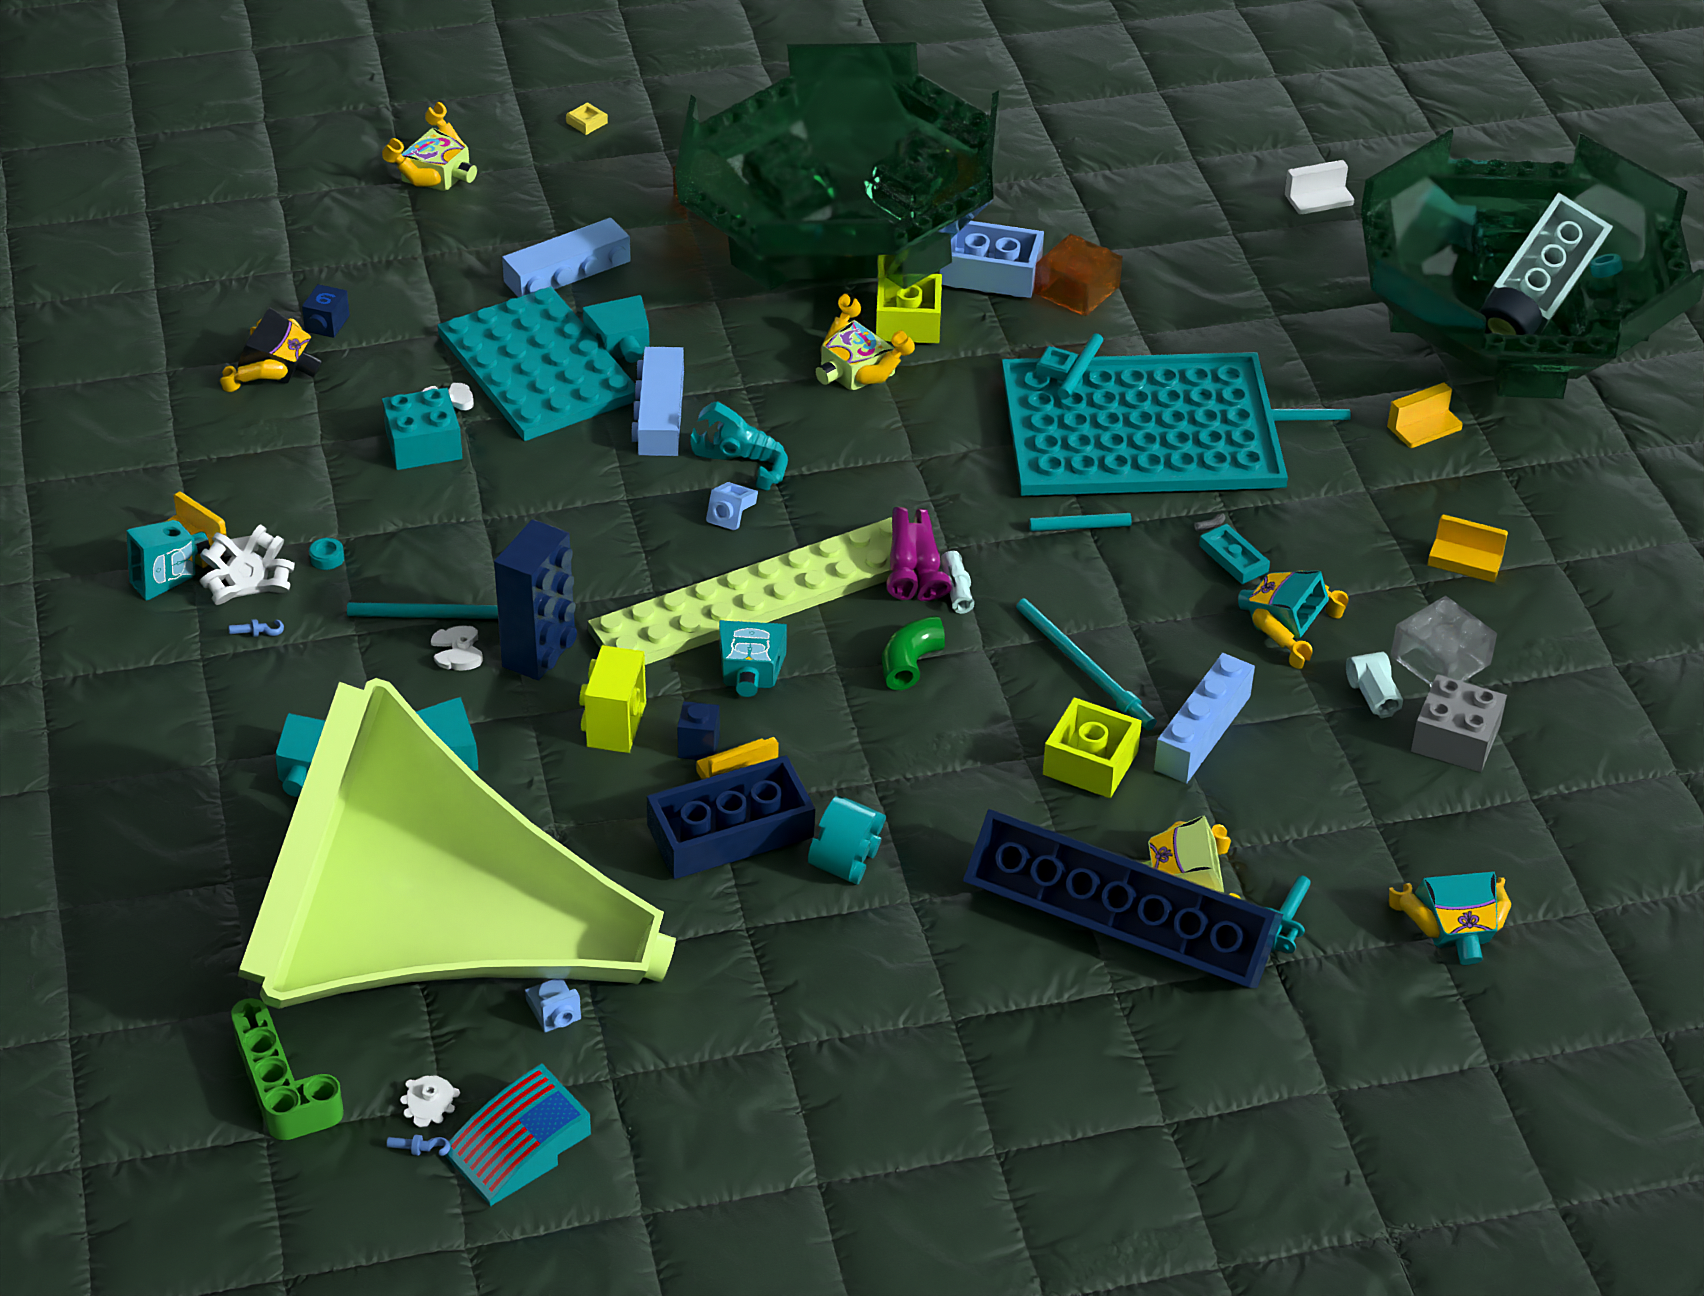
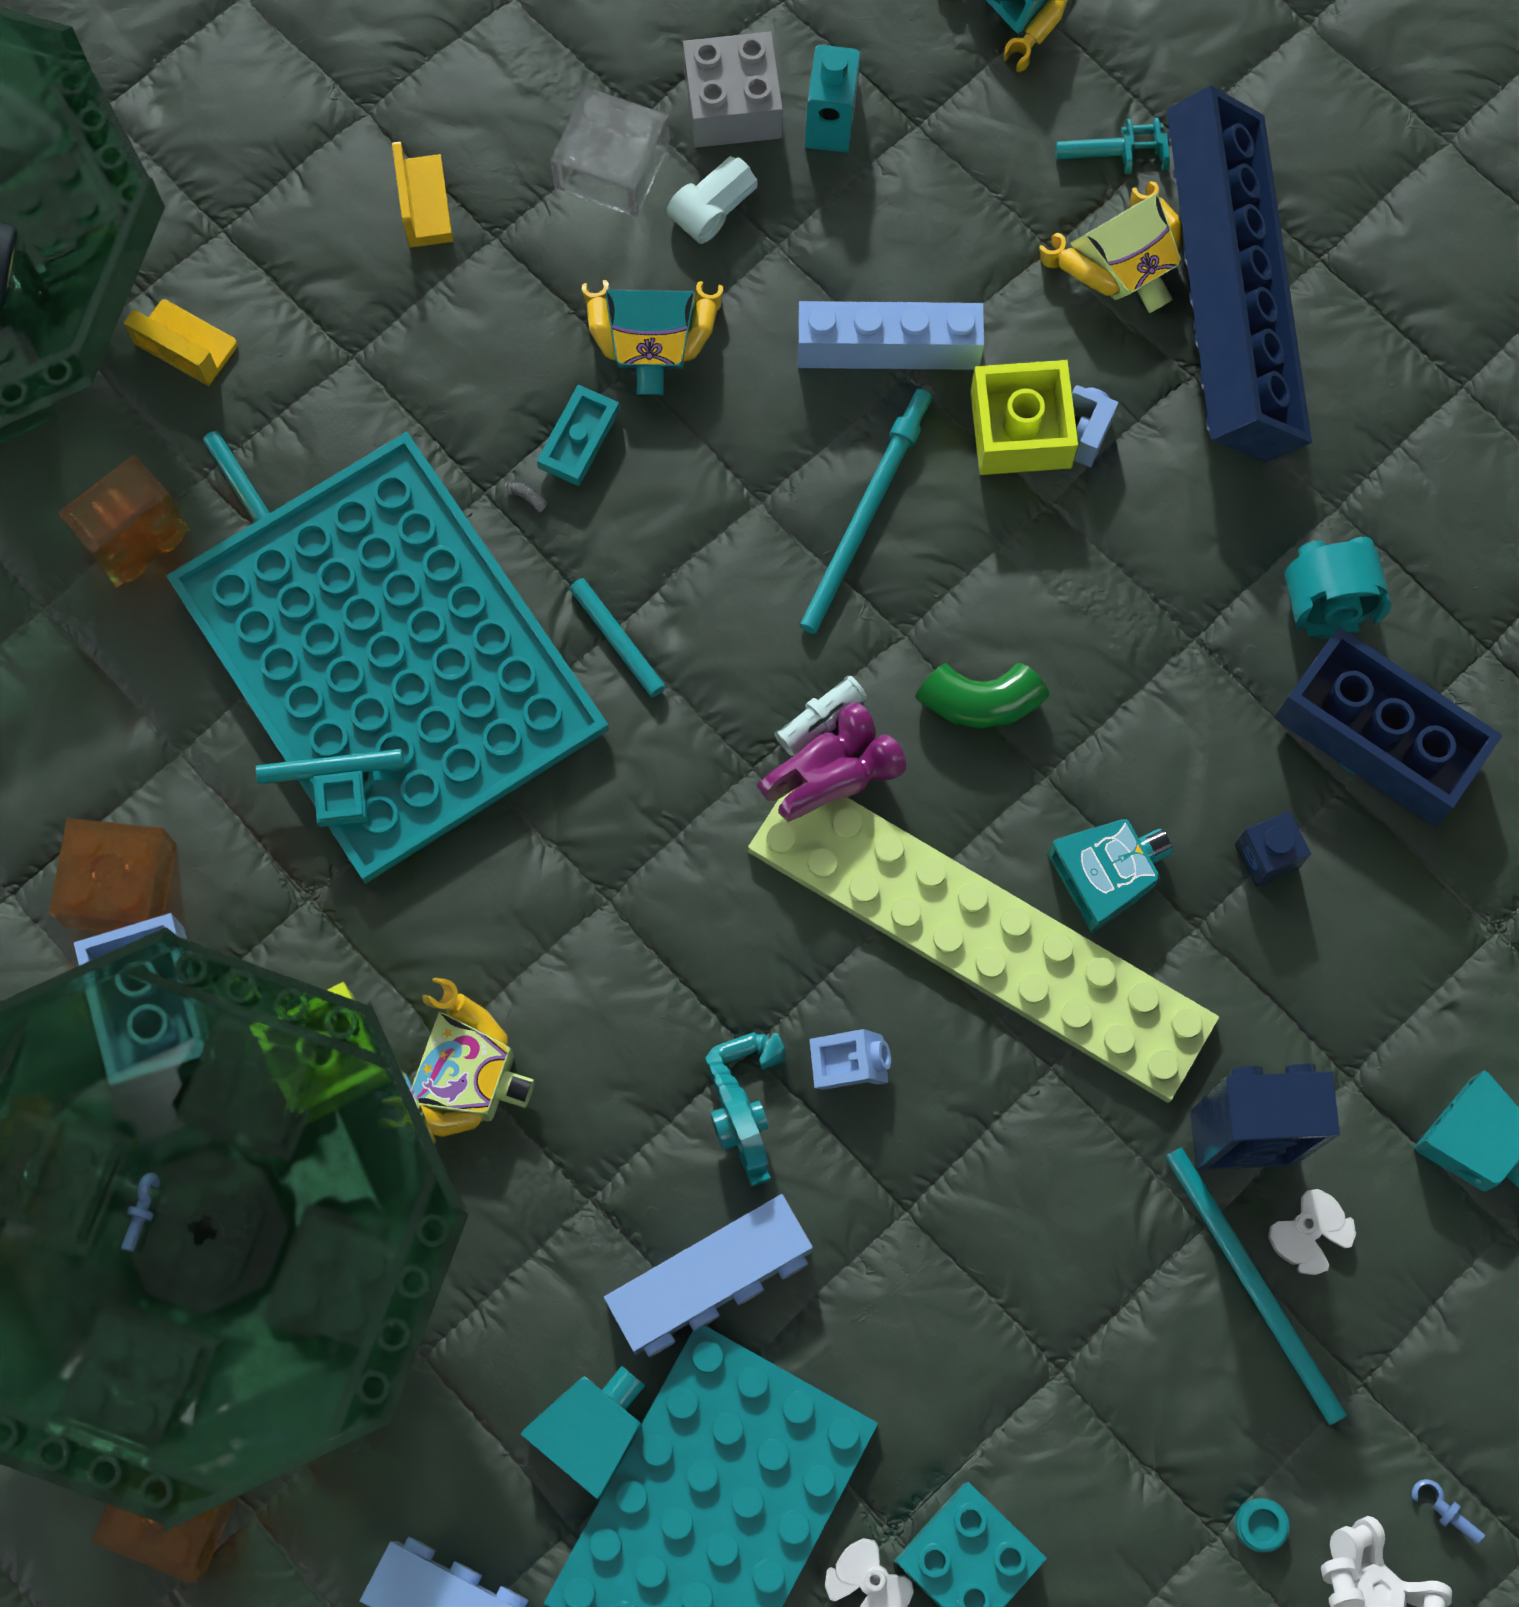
camera: 120 degrees left, 30 degrees up
neon yellow brick [579,645,646,753] -> none
yellow panel [696,737,779,780] -> none
none -> clear orange brick [58,454,190,588]
none -> medium blue hand [121,1173,160,1252]
none -> teal torso [805,45,860,153]
none -> light blue bracket [1072,385,1118,467]

